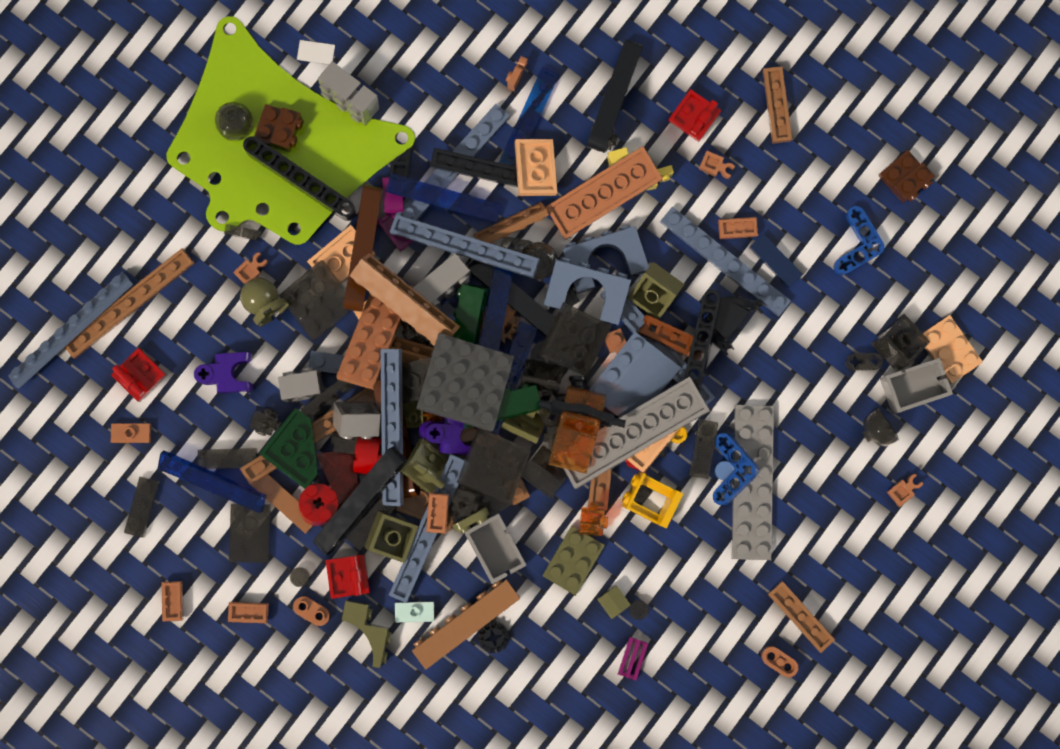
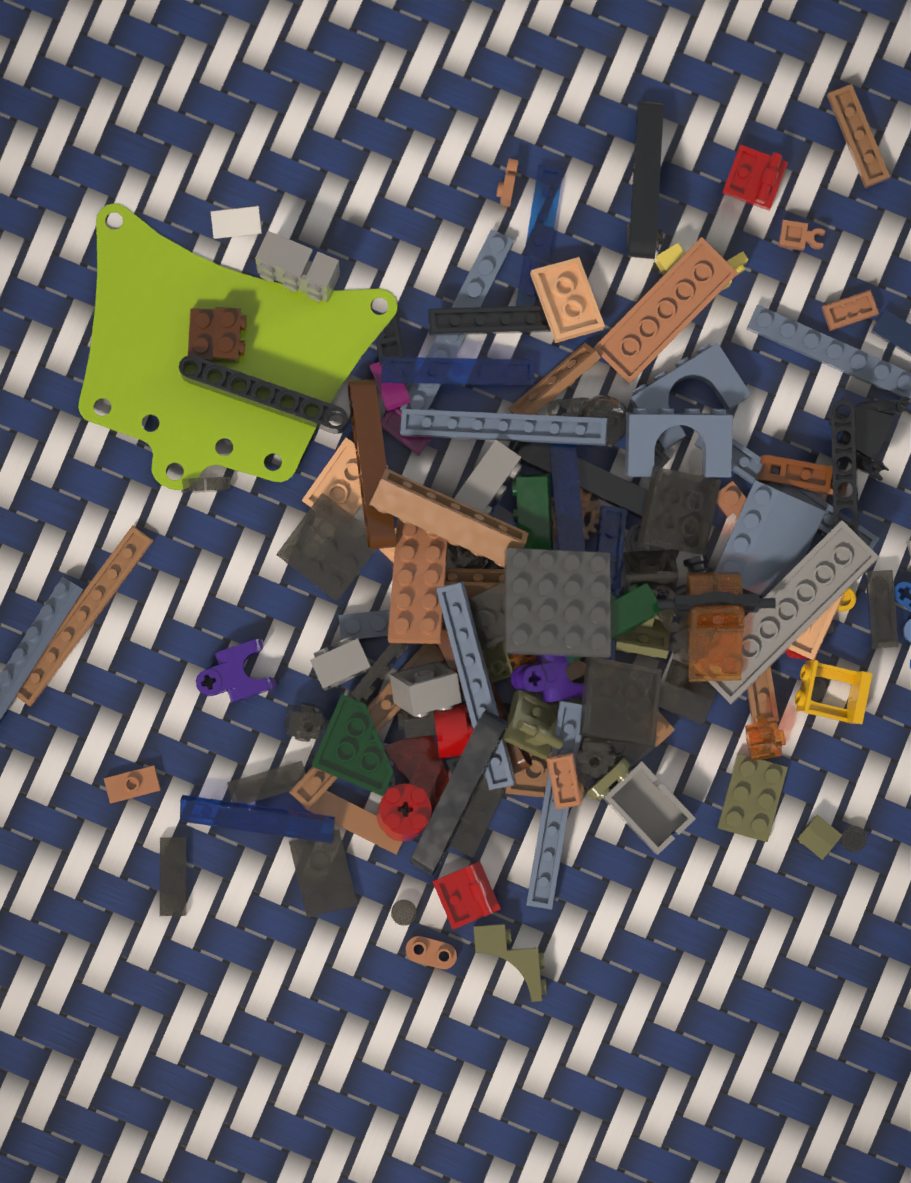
camera: 15 degrees left, 0 degrees up
red plate [111,348,167,402] -> none
nougat plate [162,581,183,622] -> none
clear smoke cylinder [215,101,254,141] -> none
nougat plate [228,602,269,623] -> none
nougat plate [233,252,268,284] -> none
olive tile [240,277,289,327] -> none
olive brick [364,510,419,563] -> none
light aqua plate [395,601,434,623] -> none
medium nougat brick [412,579,520,670] -> none
black gear [478,622,509,653] -> none
magenta tile [617,637,648,681] -> none
olive brick [628,262,685,320] -> none

